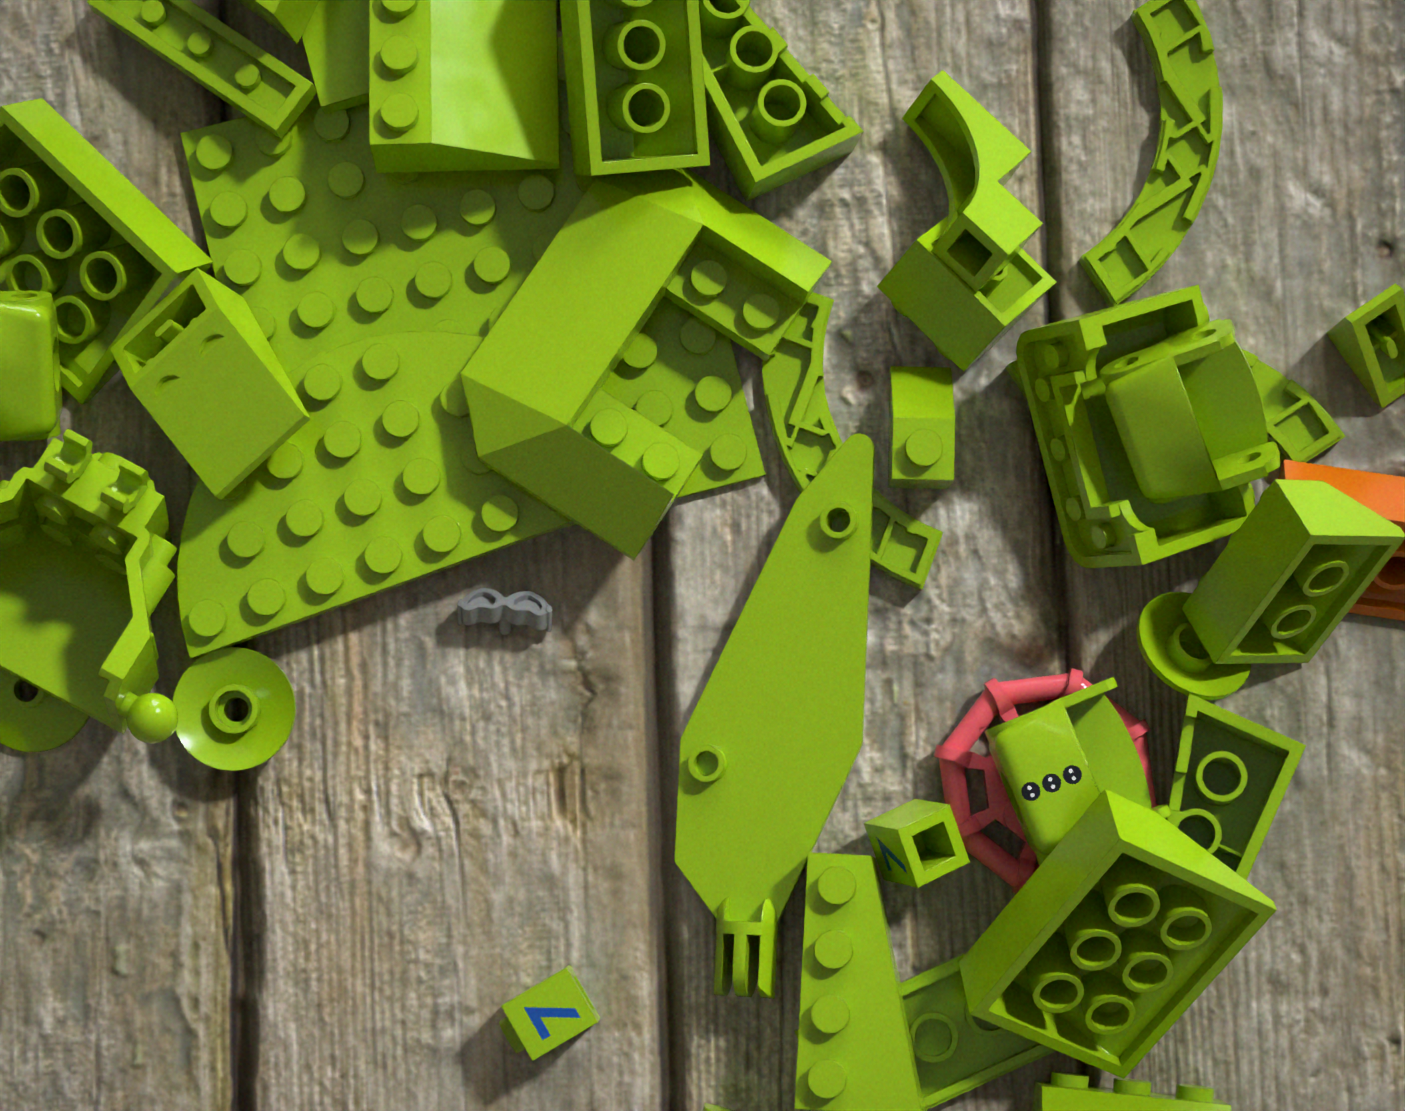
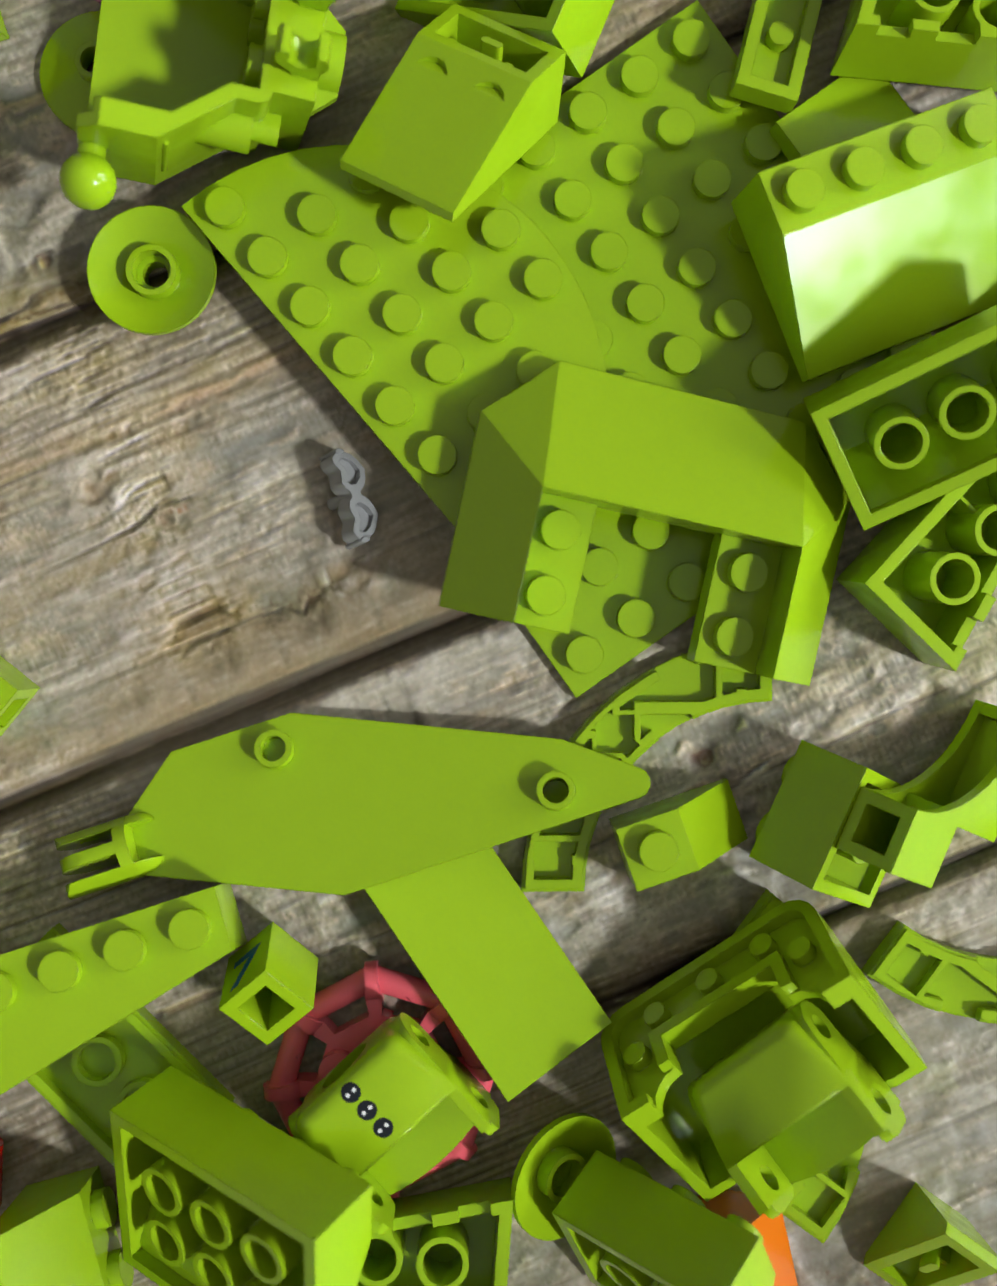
camera: 70 degrees right, 5 degrees up
none -> lime tile [364,847,612,1102]

